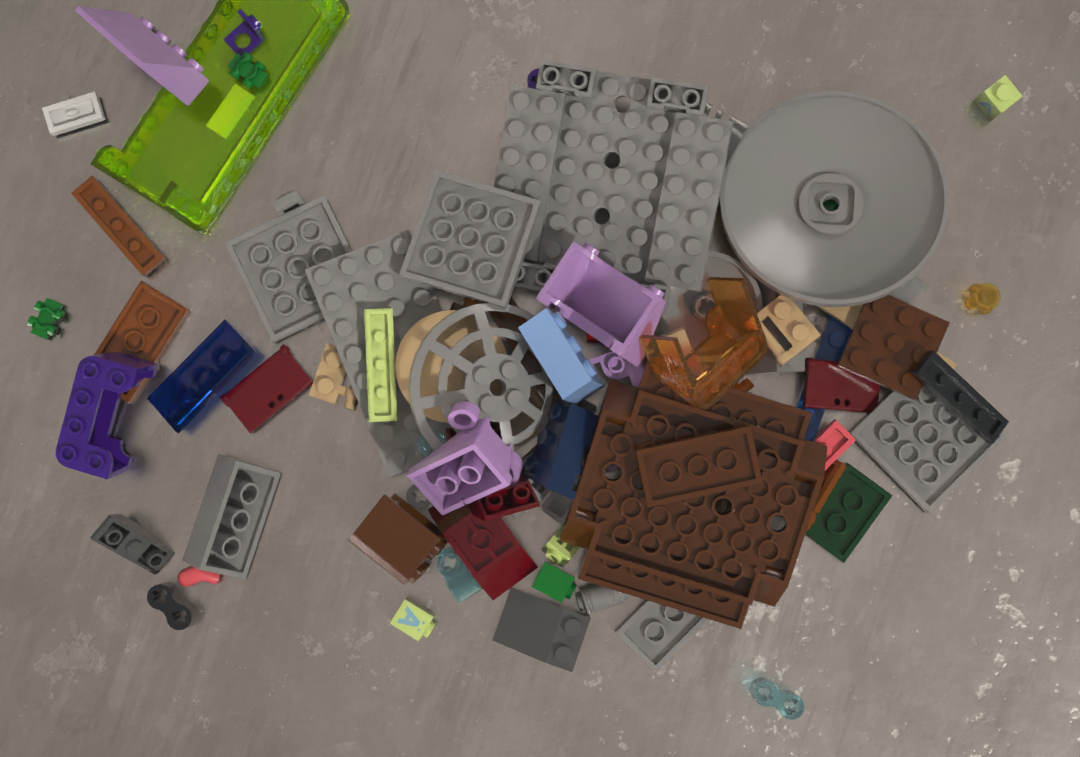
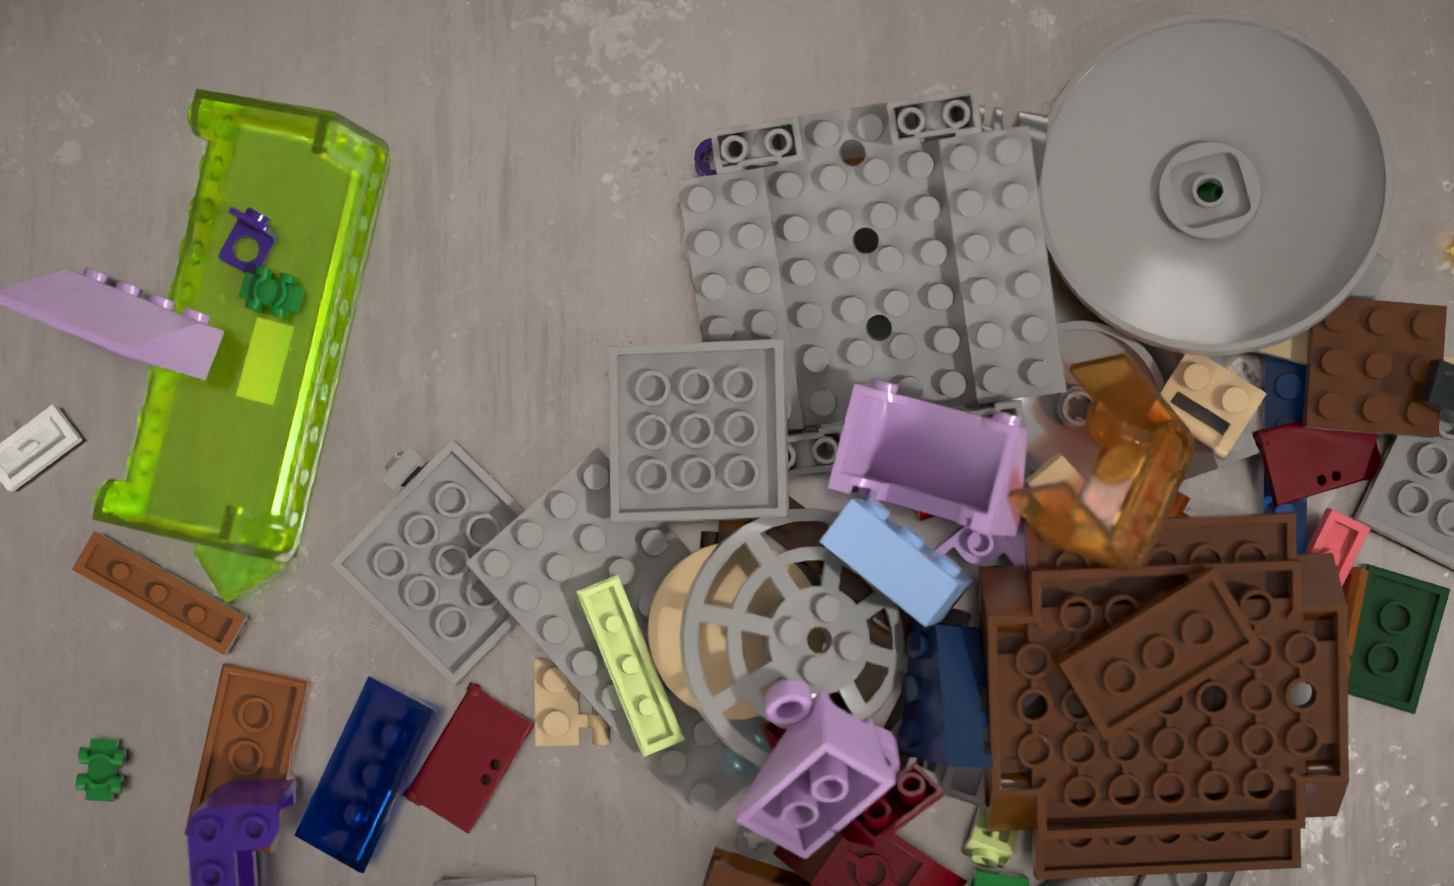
camera: 20 degrees left, 0 degrees up
none -> clear neon green slope [193,543,288,604]

